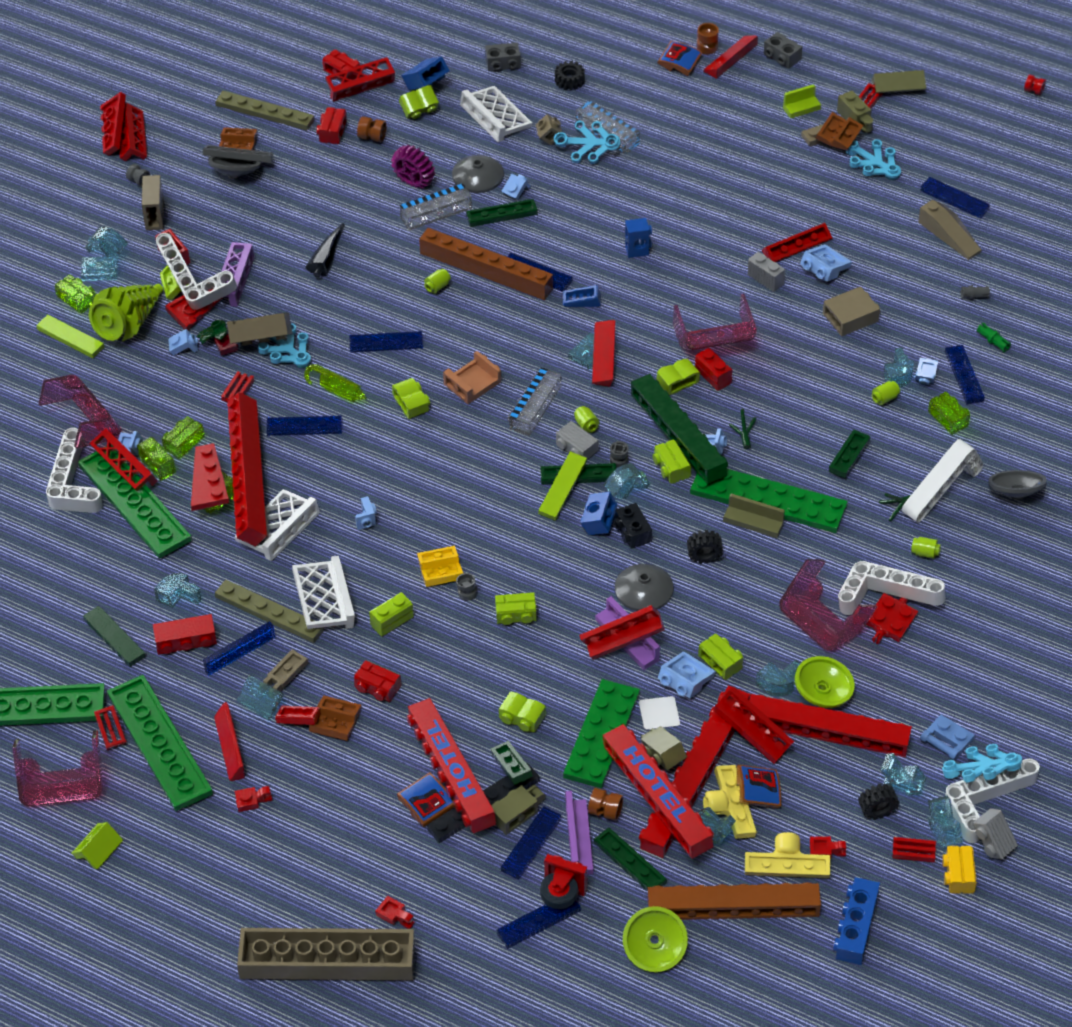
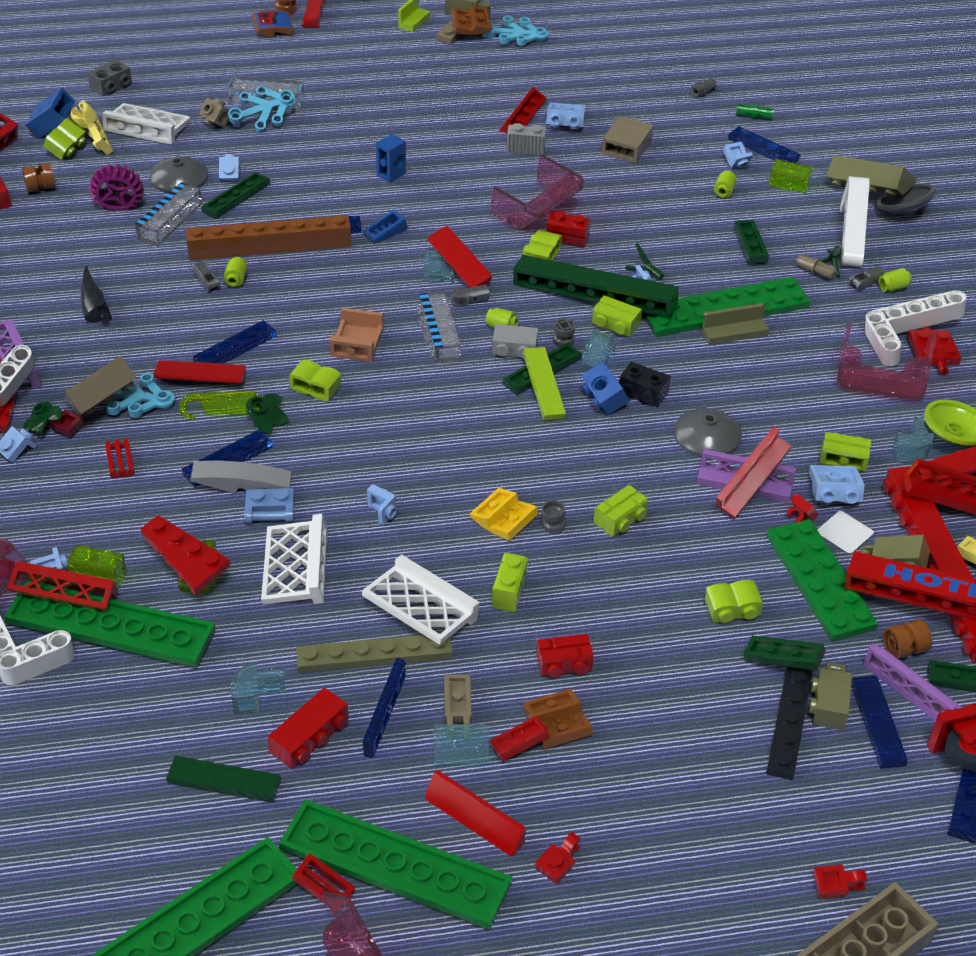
camera: 40 degrees left, 5 degrees down
clear neon green brick [162,416,205,459] -> none
red brick [227,391,267,547] -> none
slope [397,773,455,827] -> none
red brick [406,698,496,834] -> none
black tyre [555,61,585,91] -> none
black tyre [687,530,723,564] -> none
clear light blue brick [883,348,914,388] -> none
dark tan wedge [918,200,981,260] -> none
clear blue tile [920,177,990,219] -> none
none -> light yellow plate [70,100,113,155]
none -> red slope [153,360,246,383]
none -> light grey slope [190,461,291,494]
none -> flat silver bar [192,261,221,292]
none -> medium blue plate [244,488,294,524]
none -> dark green plate [245,393,289,434]
none -> flat silver bar [451,284,490,307]
none -> red tile [786,493,818,523]
none -> dark tan axle [796,254,836,278]
none -> olive slope [826,155,917,196]
none -> flat silver bar [849,265,885,291]

